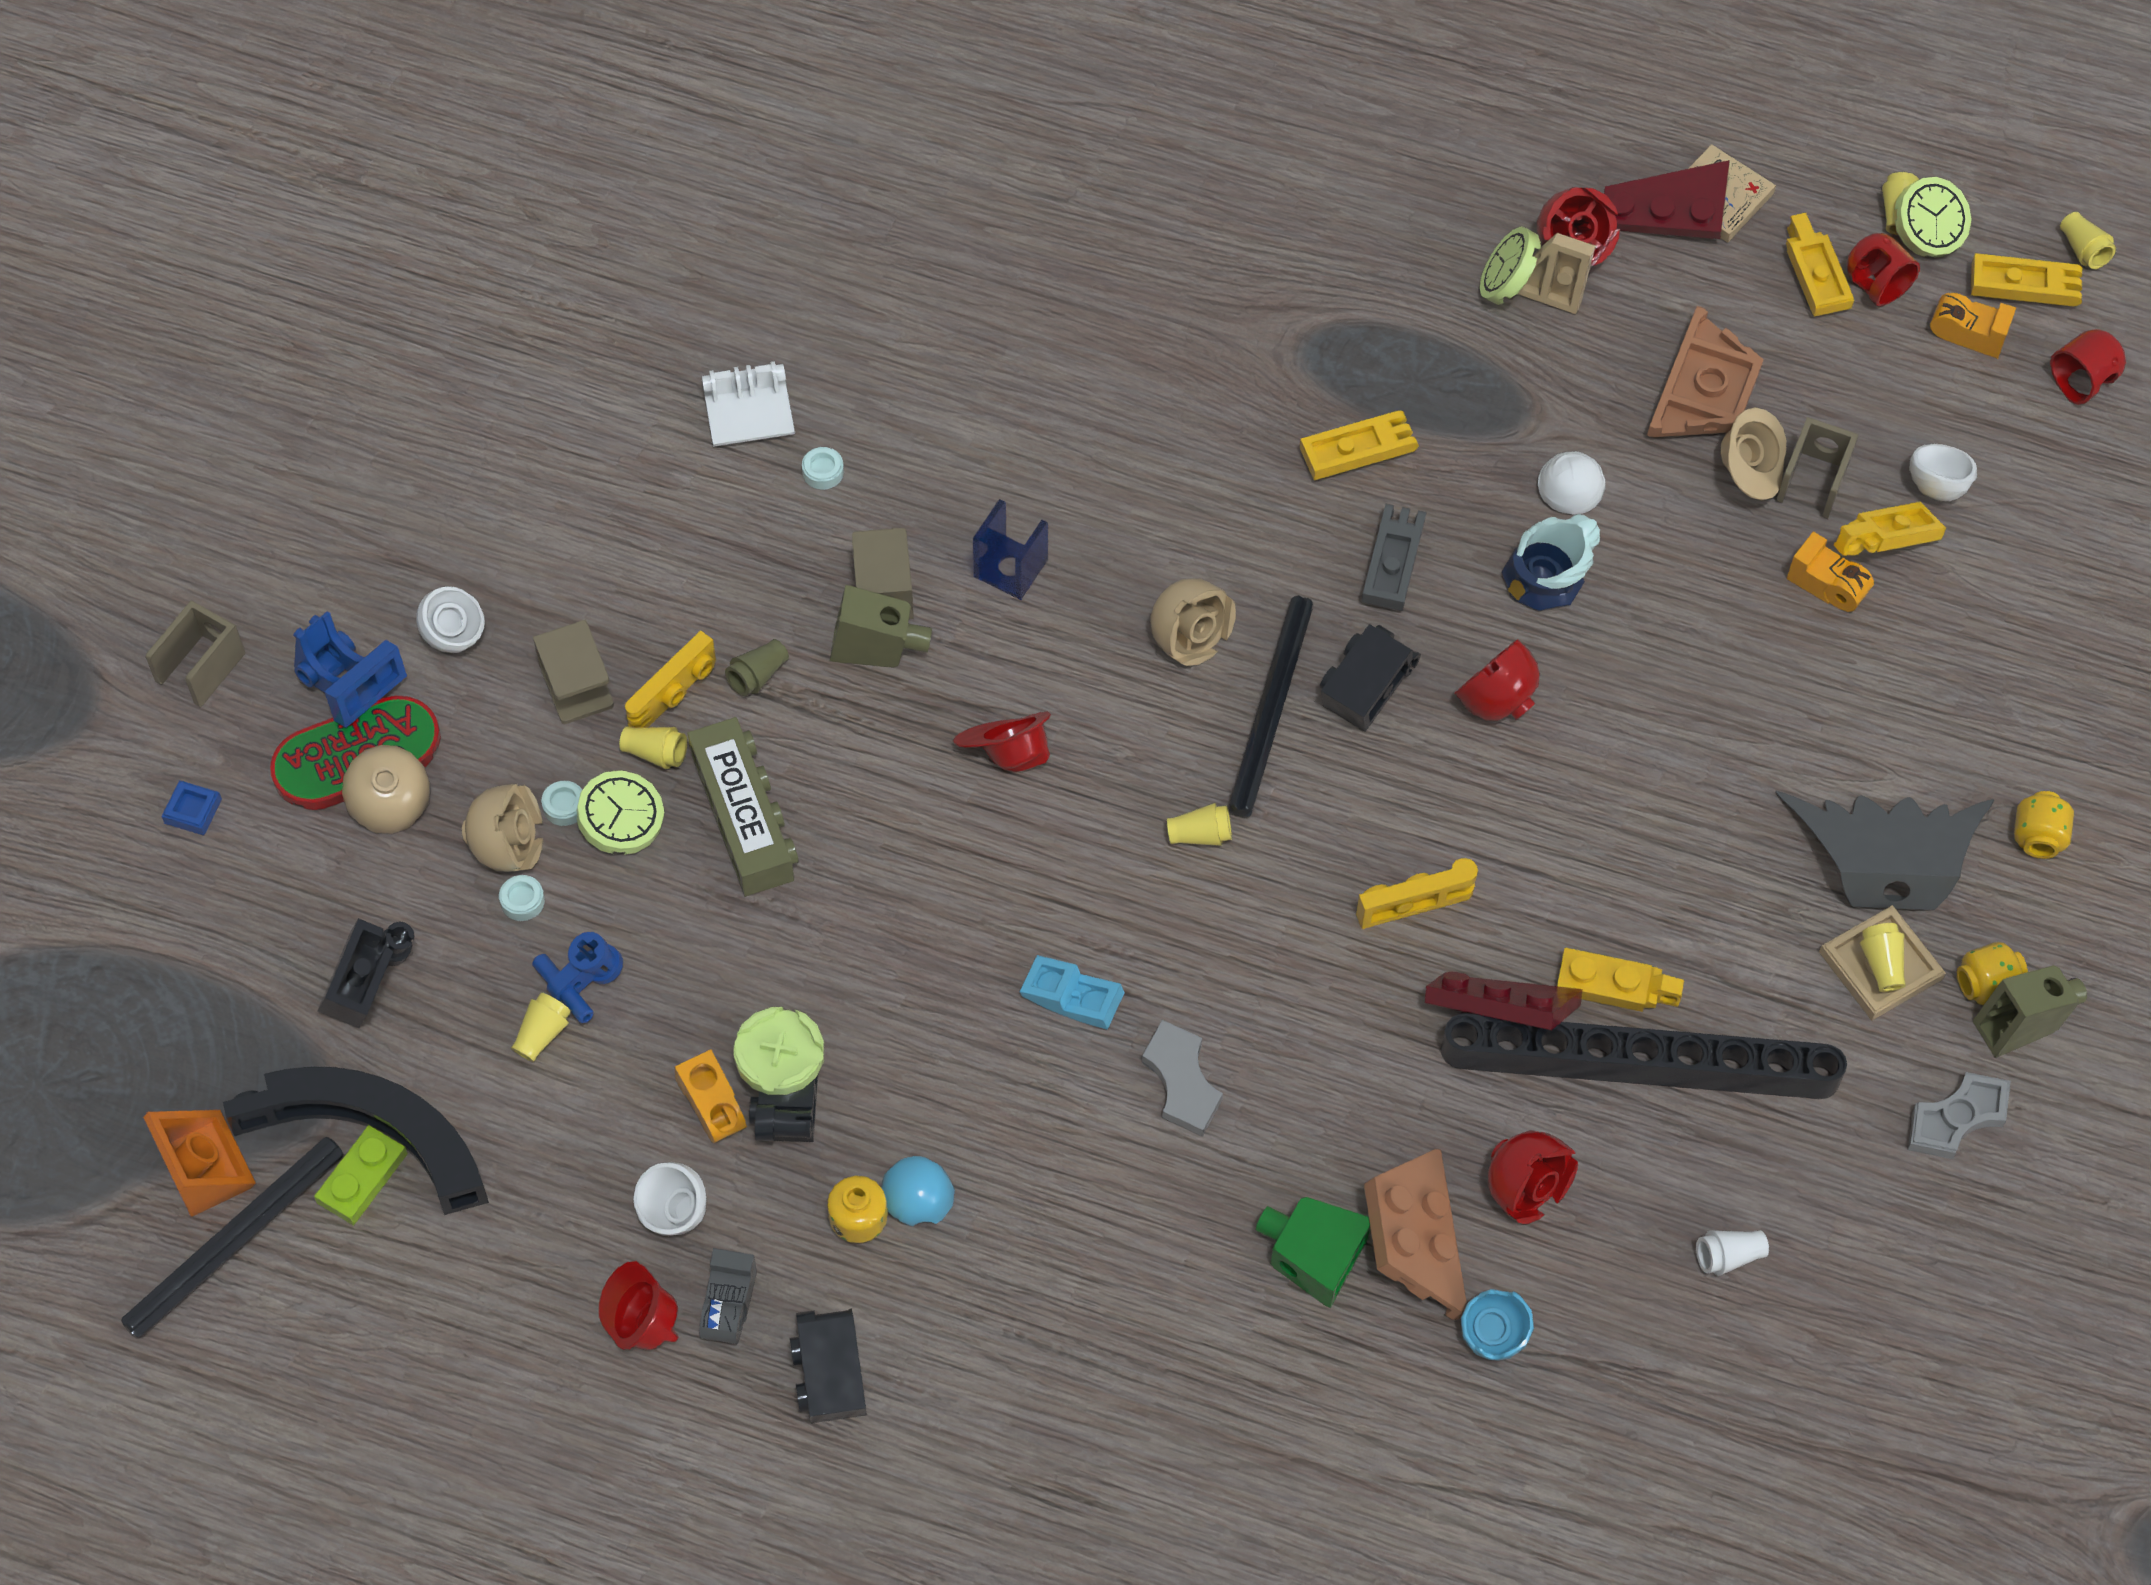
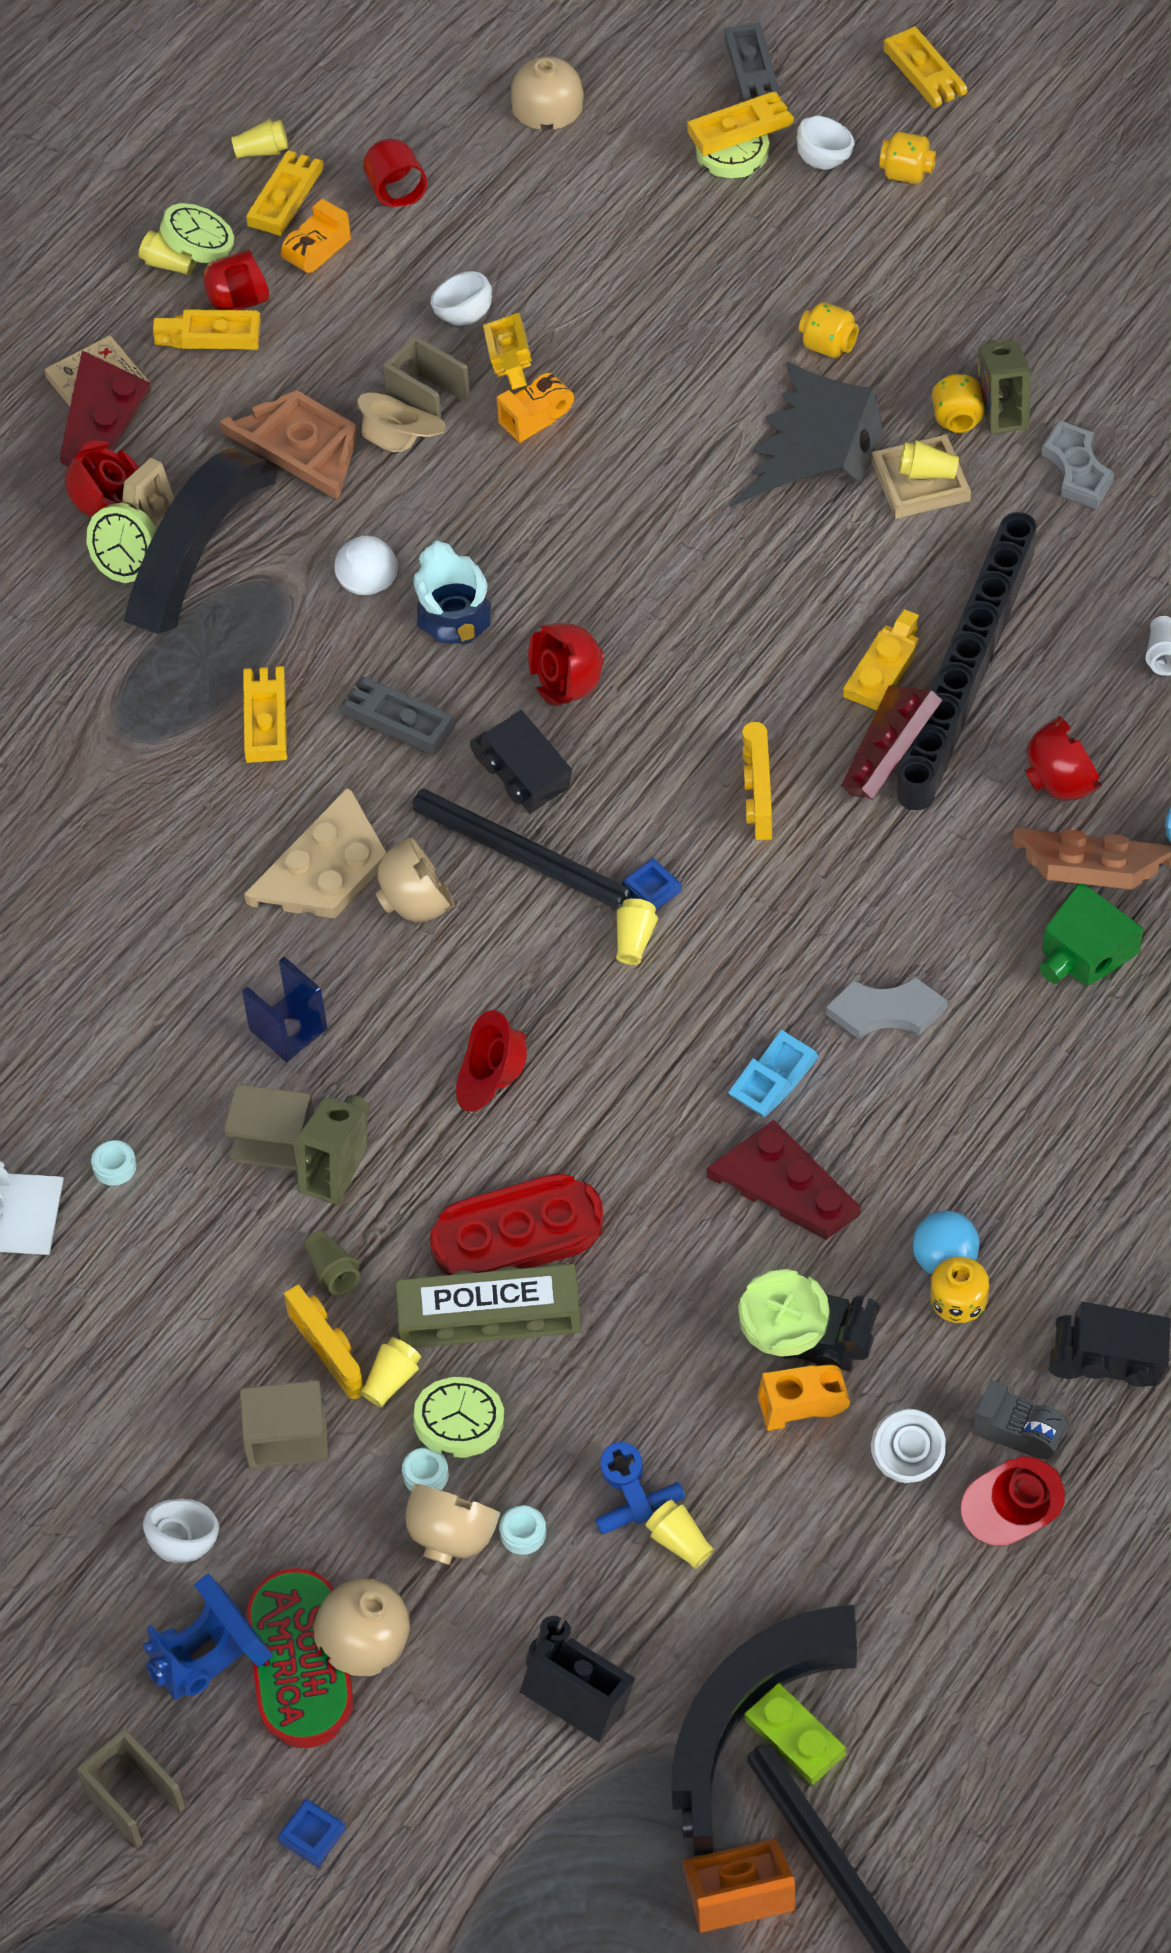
camera: 70 degrees left, 5 degrees down
none -> black arch [124,447,278,634]
none -> tan wing [244,788,386,918]
none -> red tile [430,1174,604,1275]
none -> blue tile [622,858,681,910]
none -> dark red wing [706,1120,860,1240]

